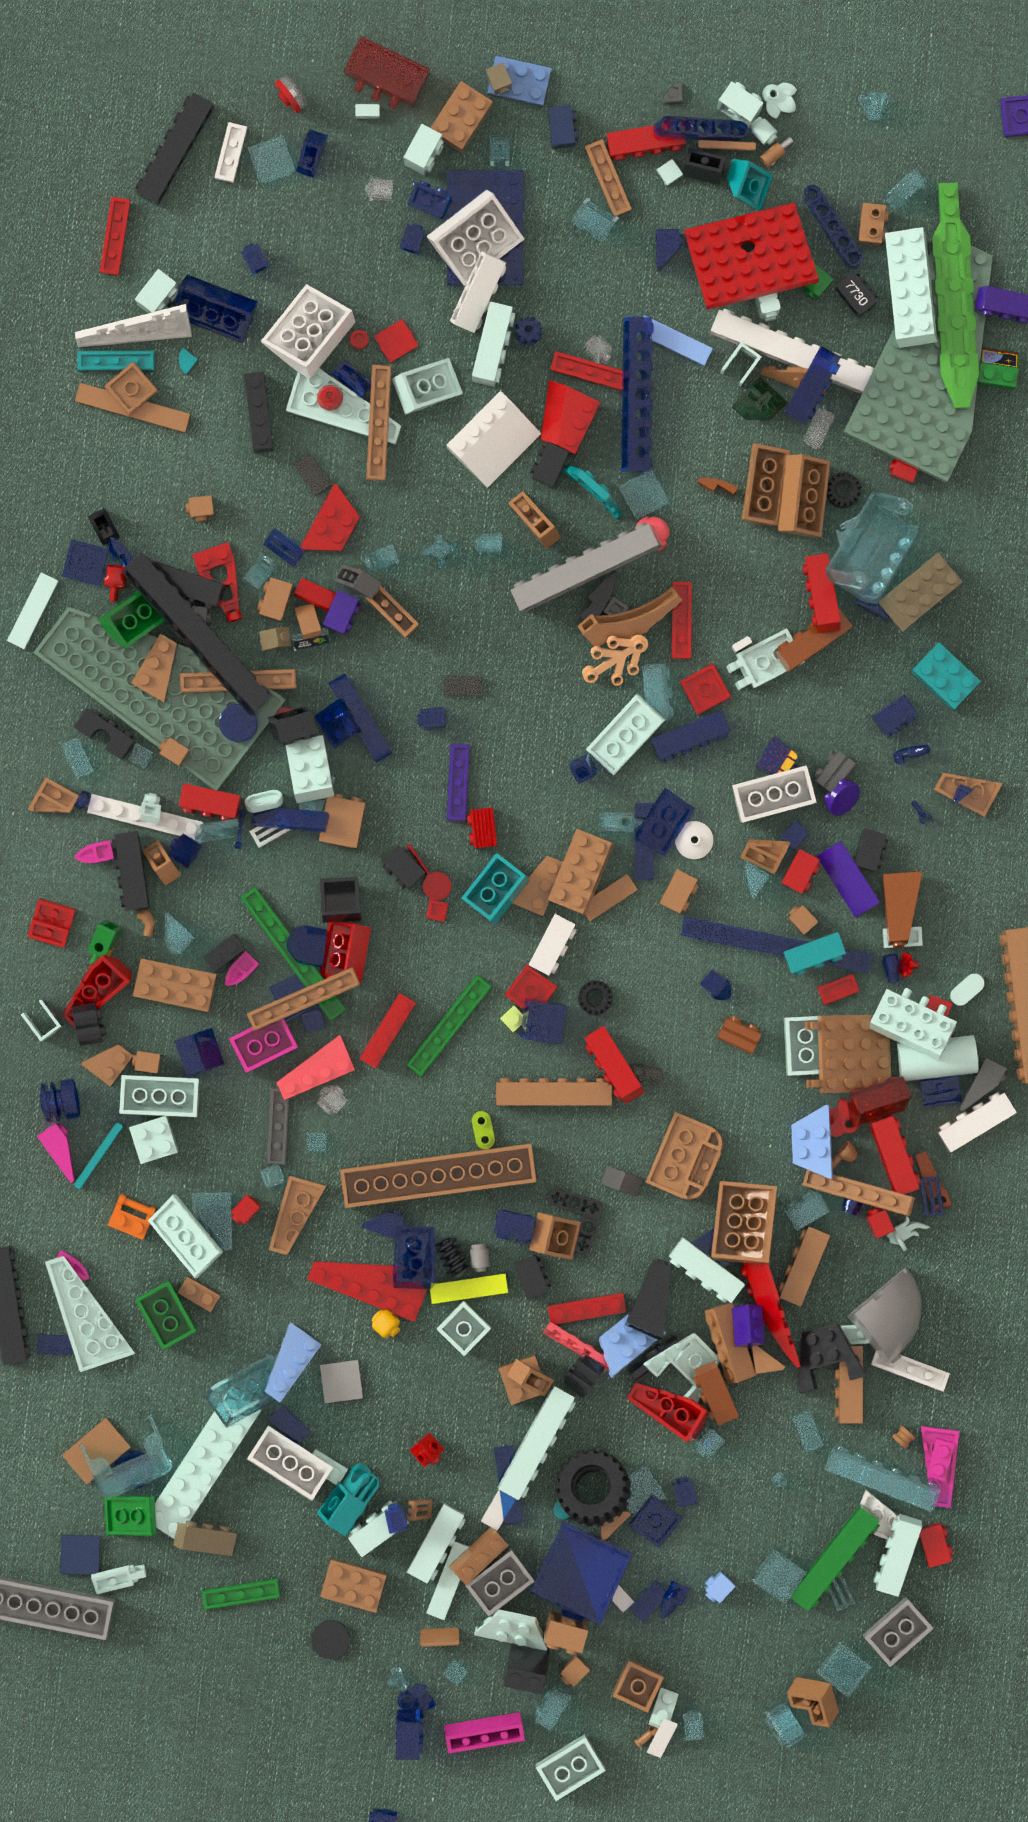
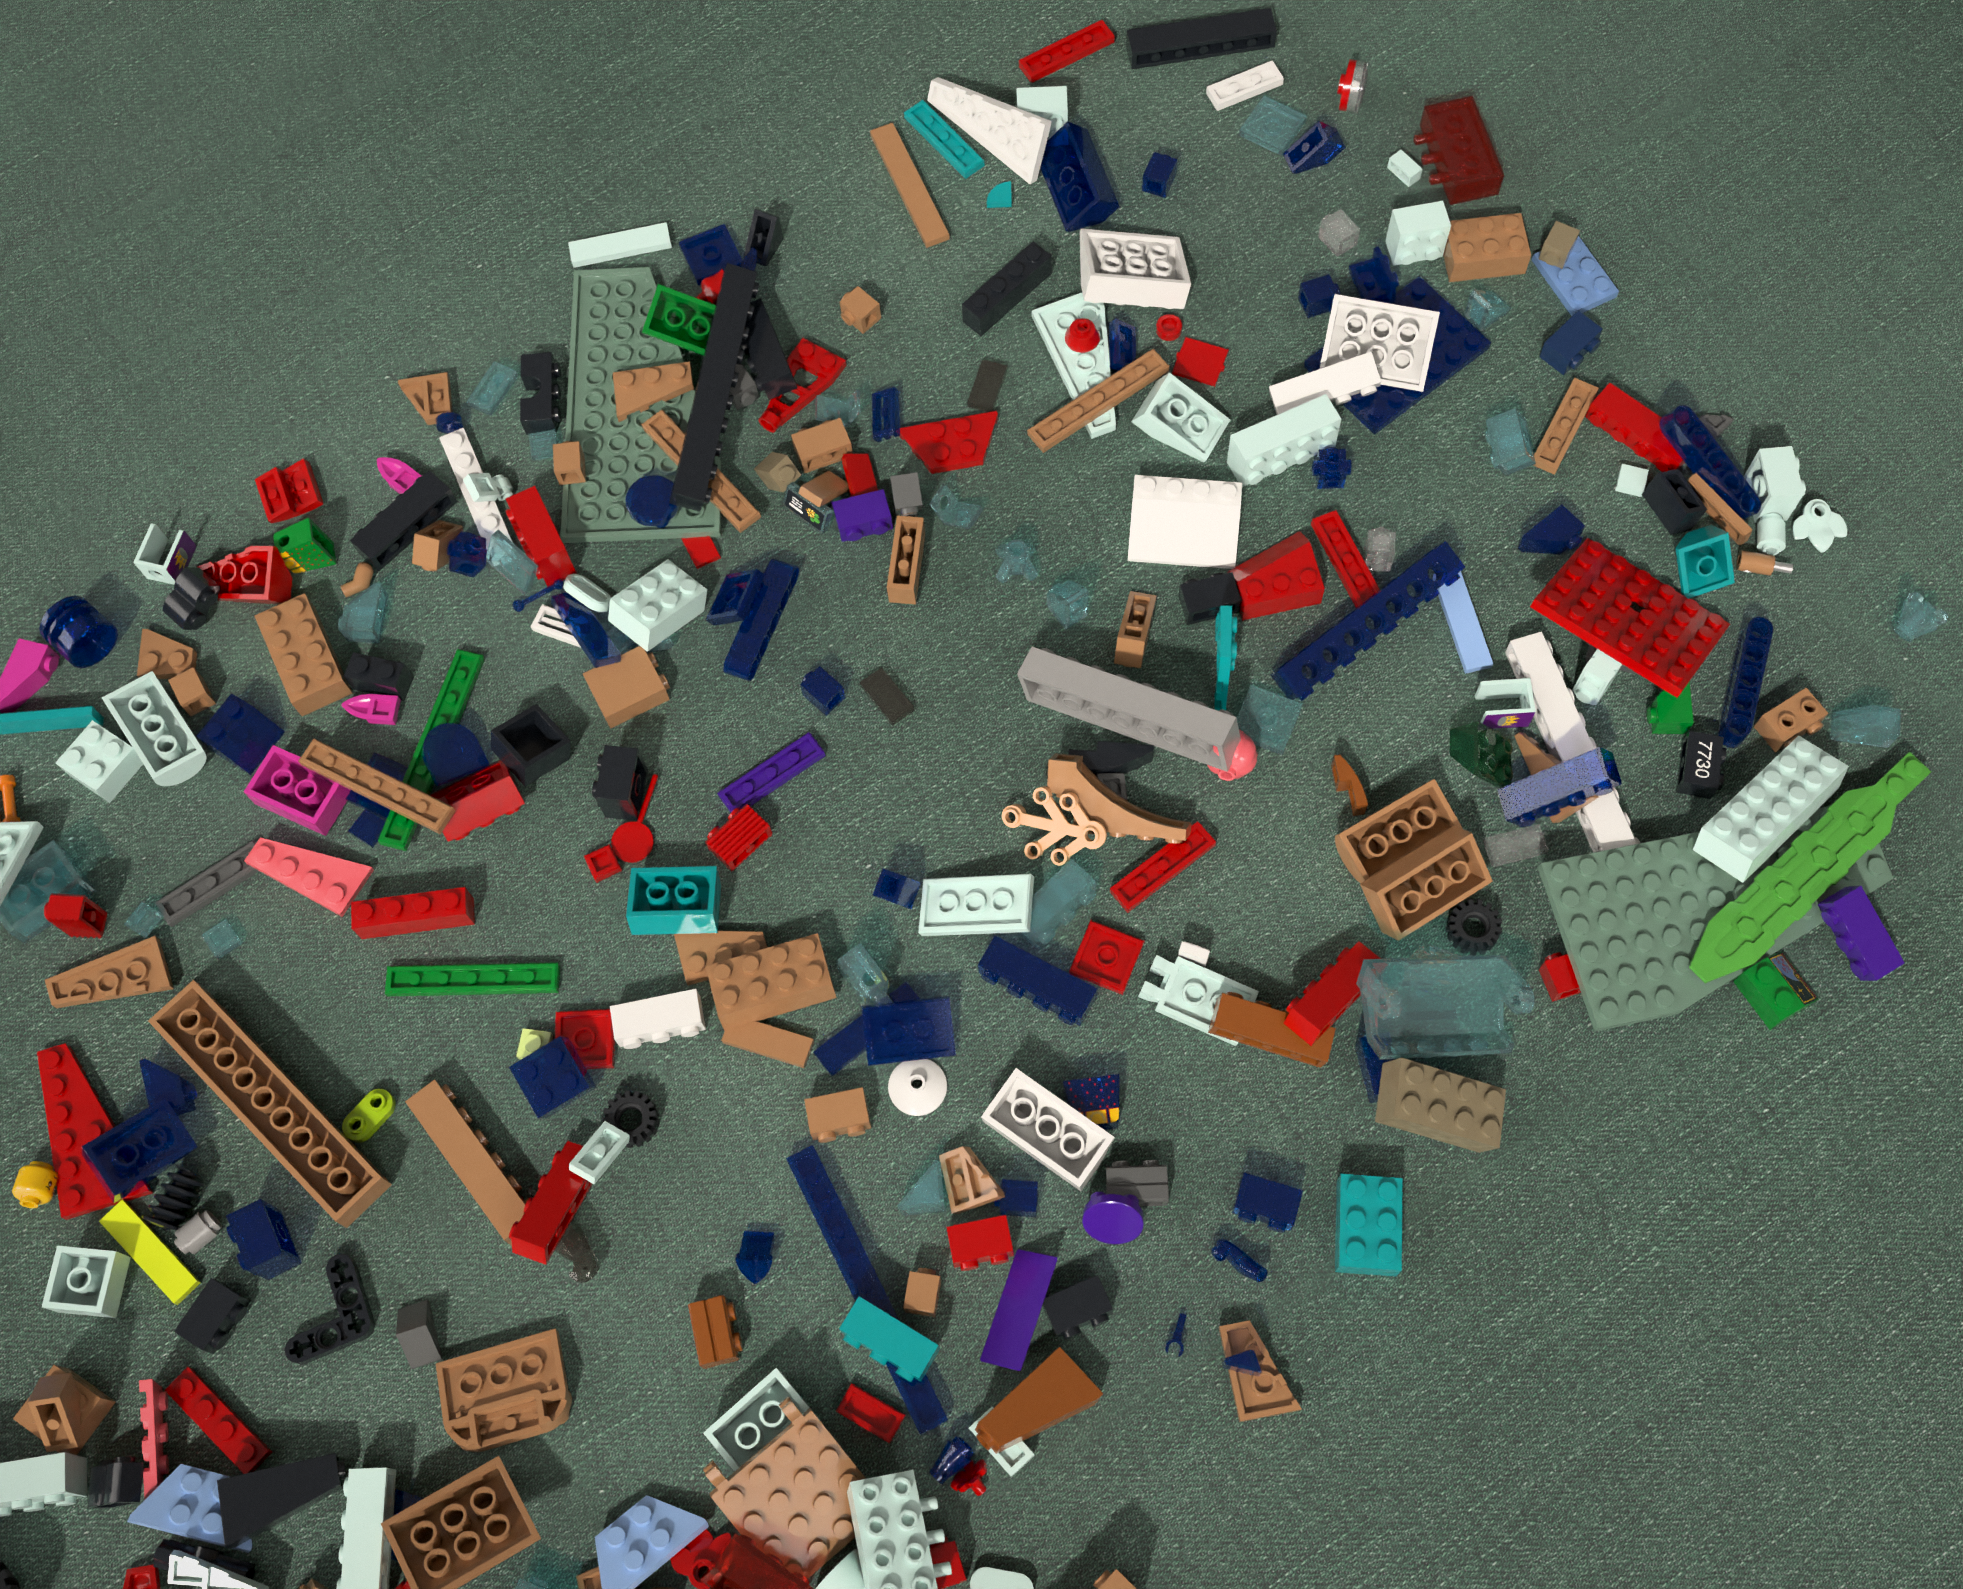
camera: 60 degrees right, 20 degrees down
medium nougat tile [104,362,158,416] -> none
black brick [268,707,317,745] -> none
clear brick [317,1084,349,1116] -> none
medium nougat brick [529,1212,581,1260] -> none
none -> light aqua plate [569,1121,630,1184]

